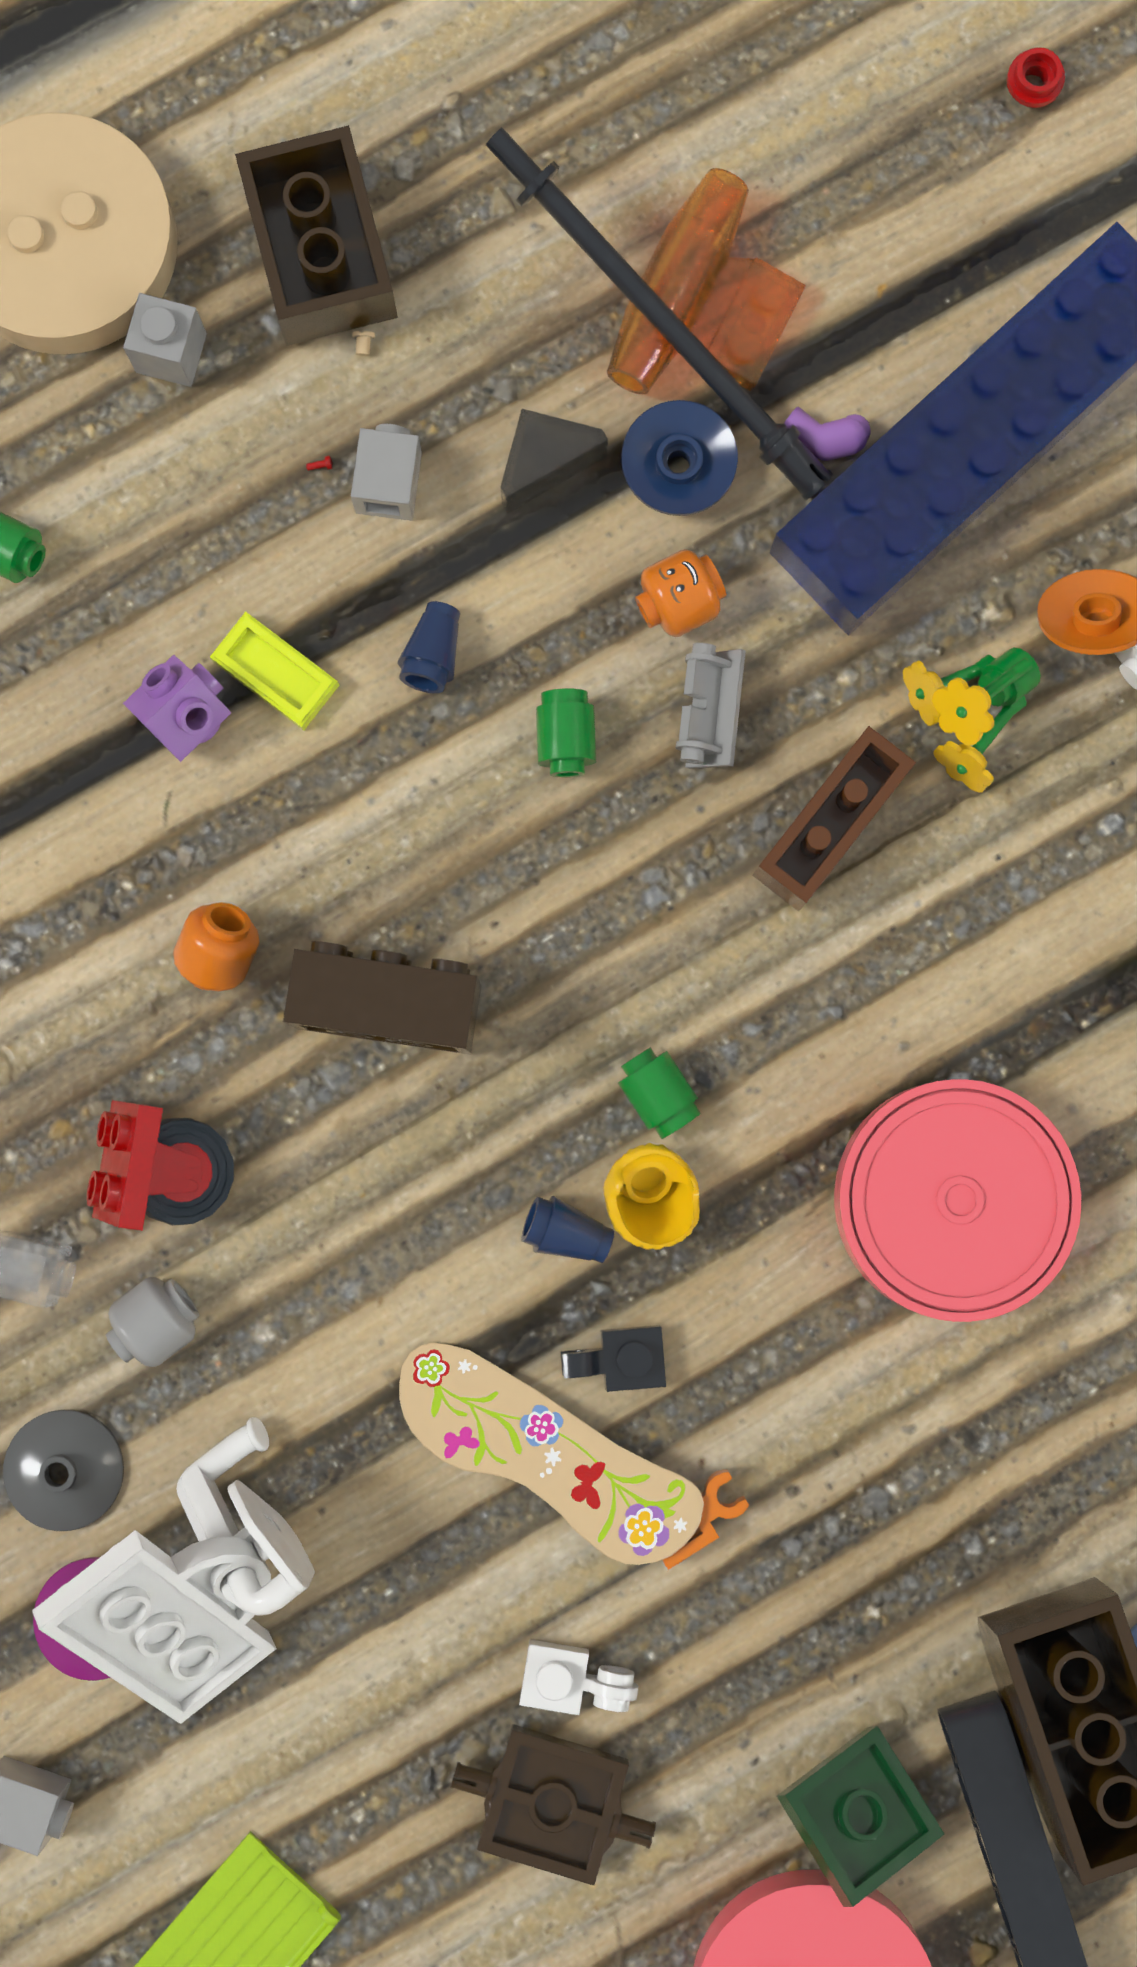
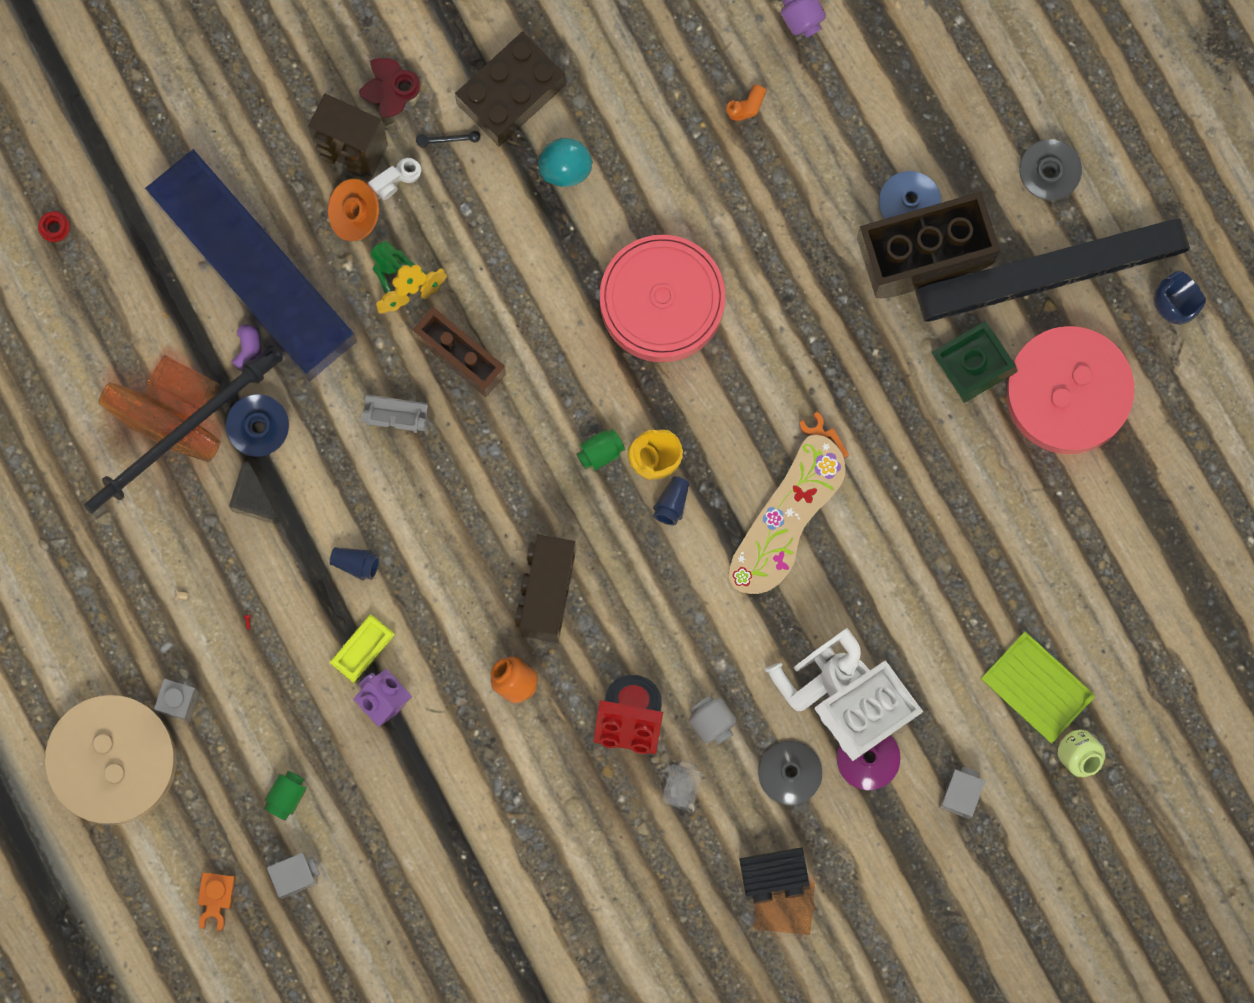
camera: 85 degrees left, 5 degrees down
dark brown brick [235,125,398,346] -> none
light grey brick [351,424,422,521] -> none
dark brown plate [450,1724,656,1886] -> none
white plate [519,1639,639,1715] -> none
green brick [536,688,596,778] -> none
black plate [560,1325,666,1392] -> none
orange head [635,549,727,637] -> none

